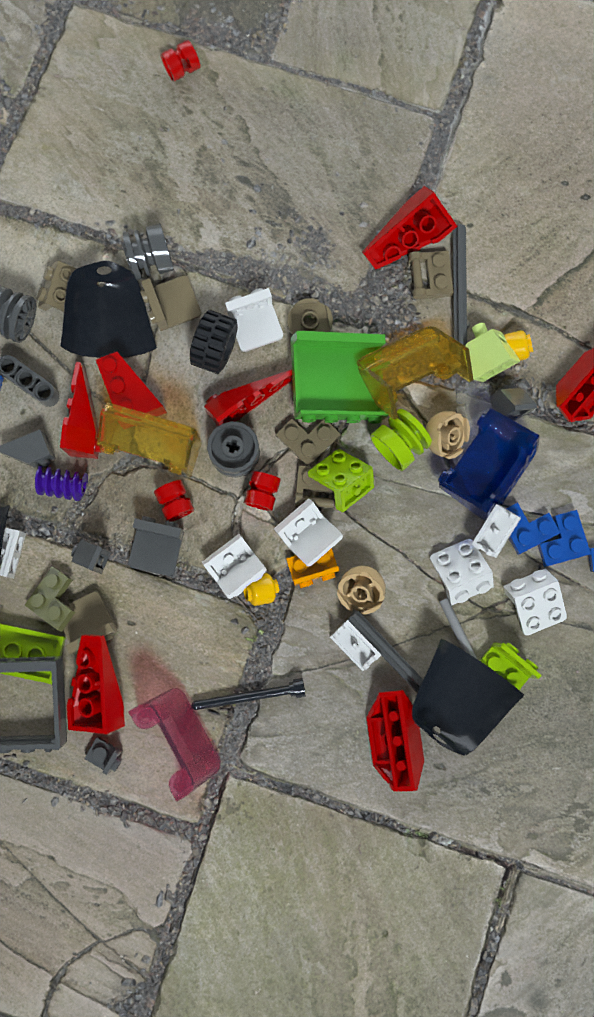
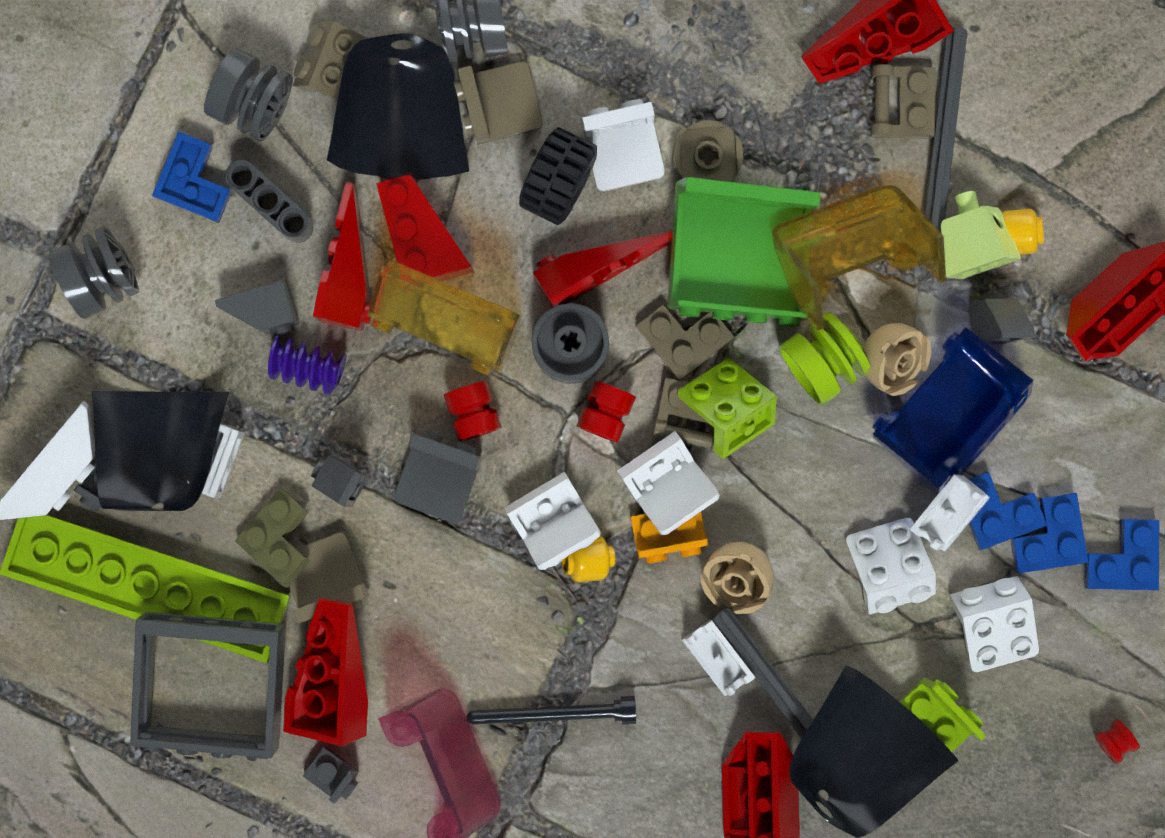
camera: 10 degrees right, 5 degrees up
light grey bar [439,598,477,659] -> none

